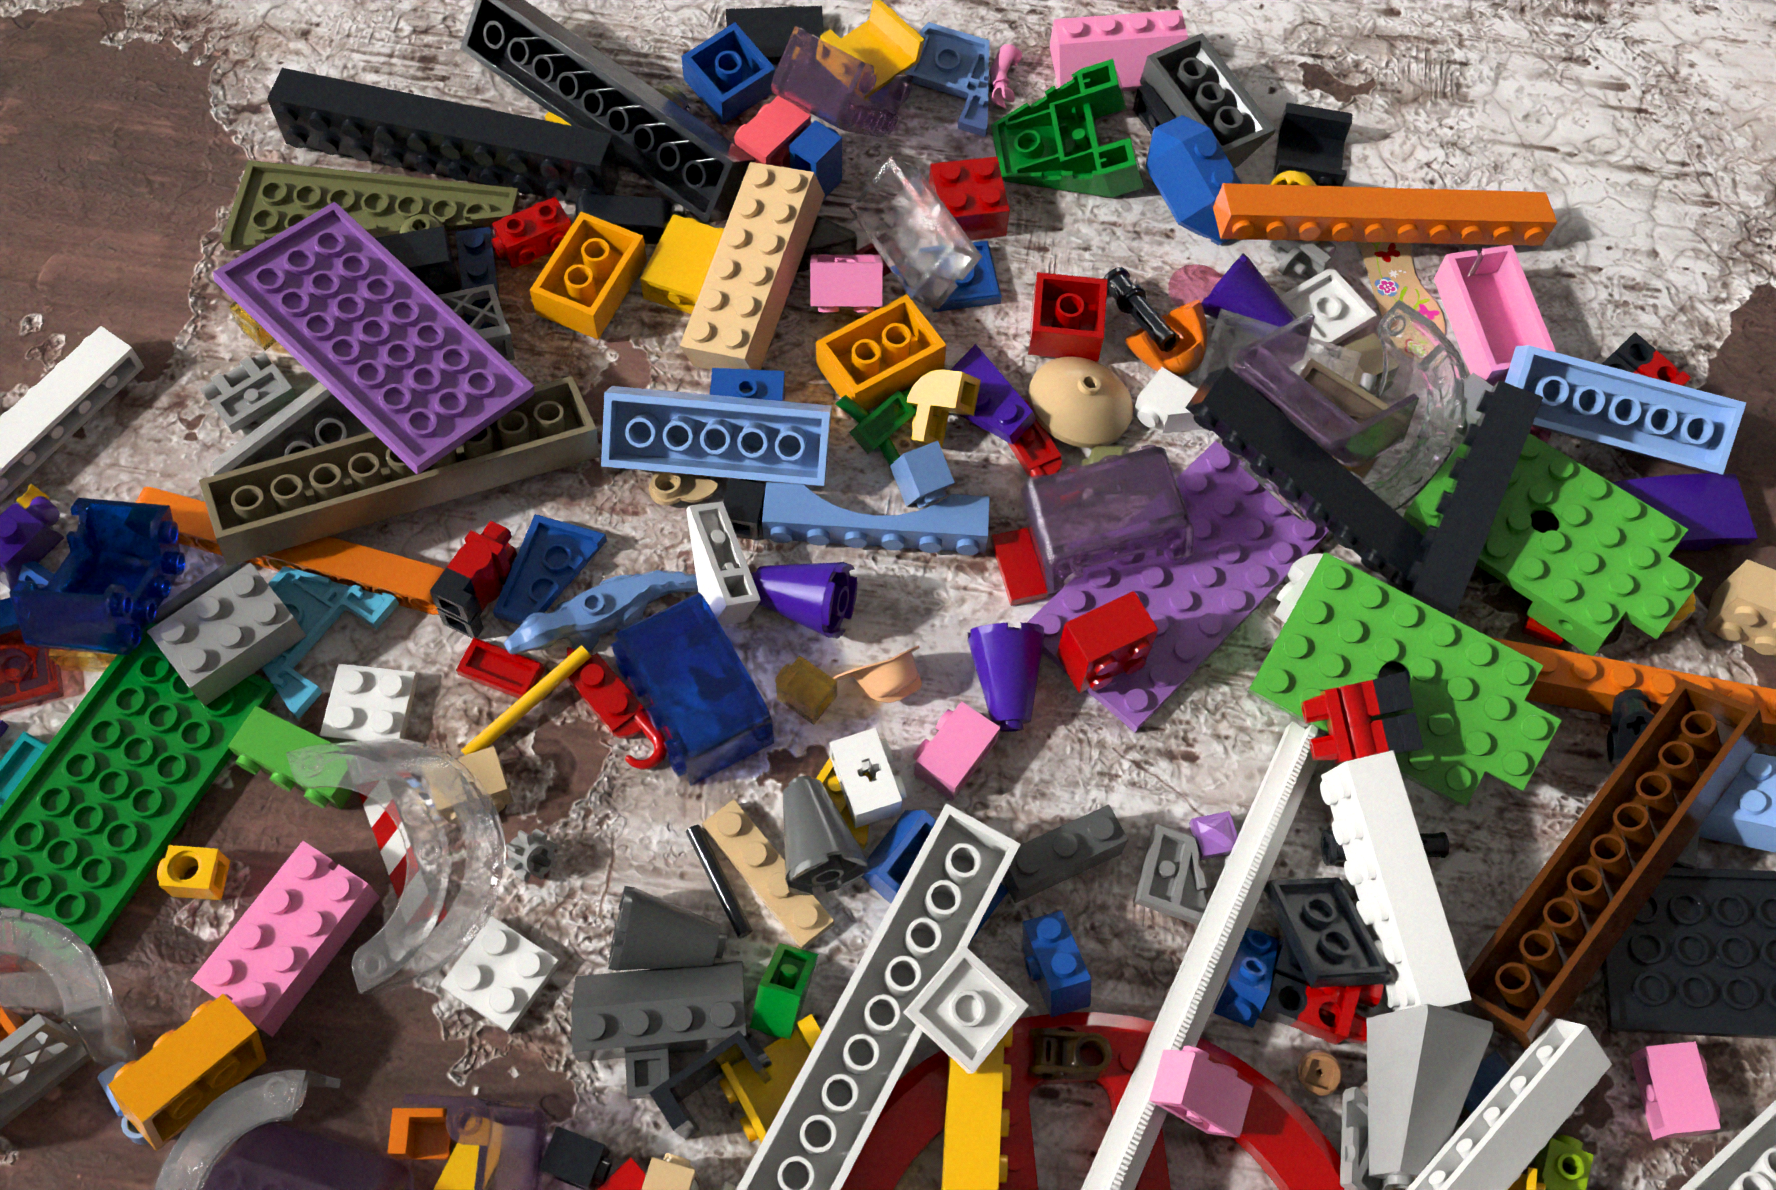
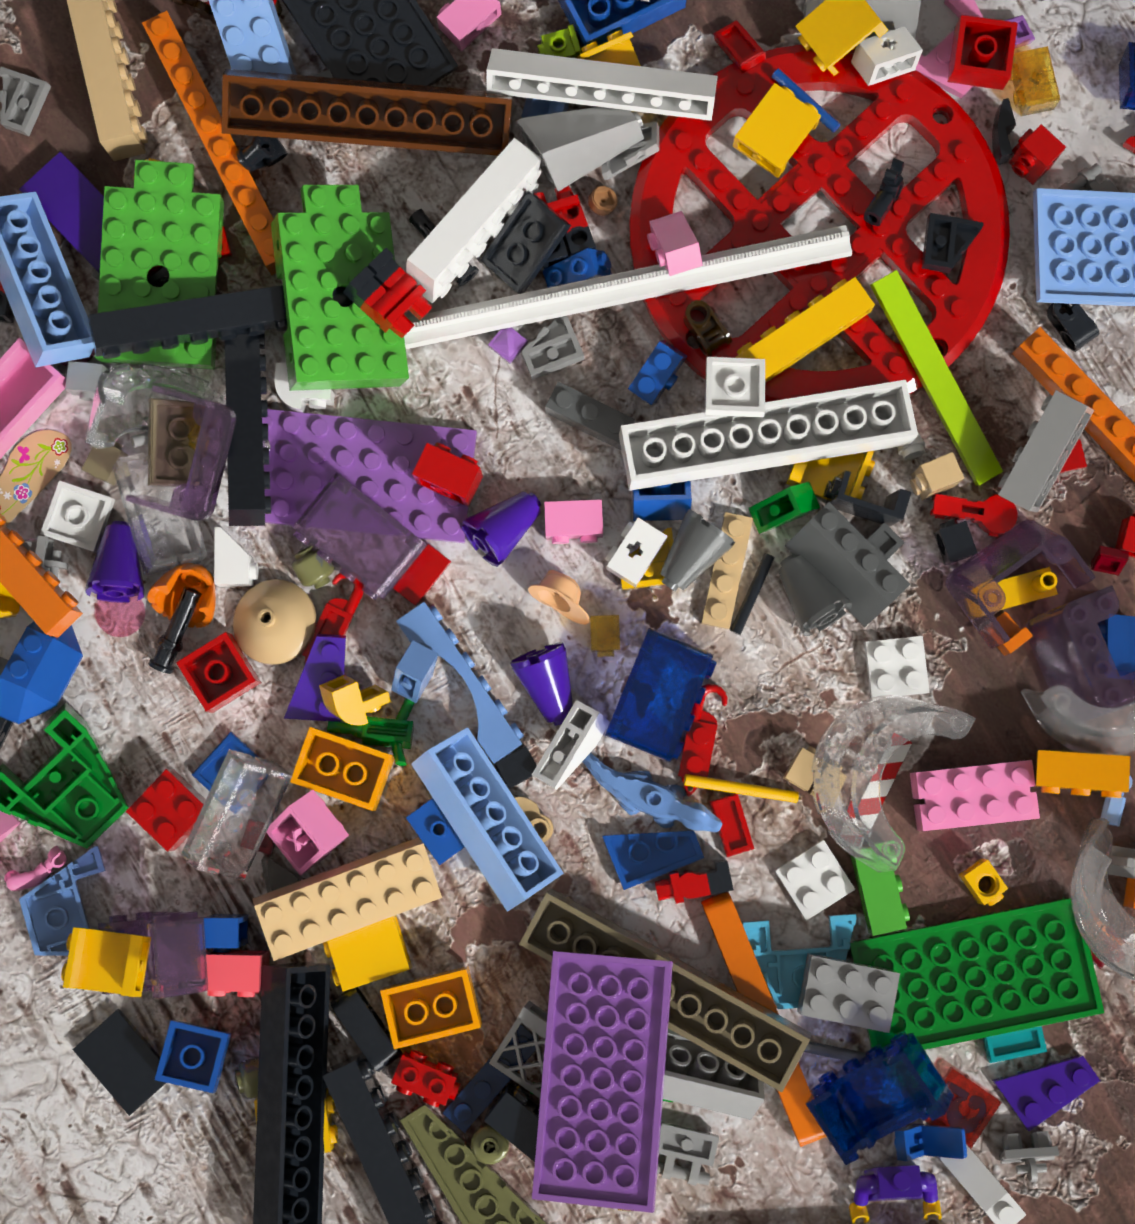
camera: 120 degrees left, 20 degrees up
light grey gear [504,829,558,882] -> none

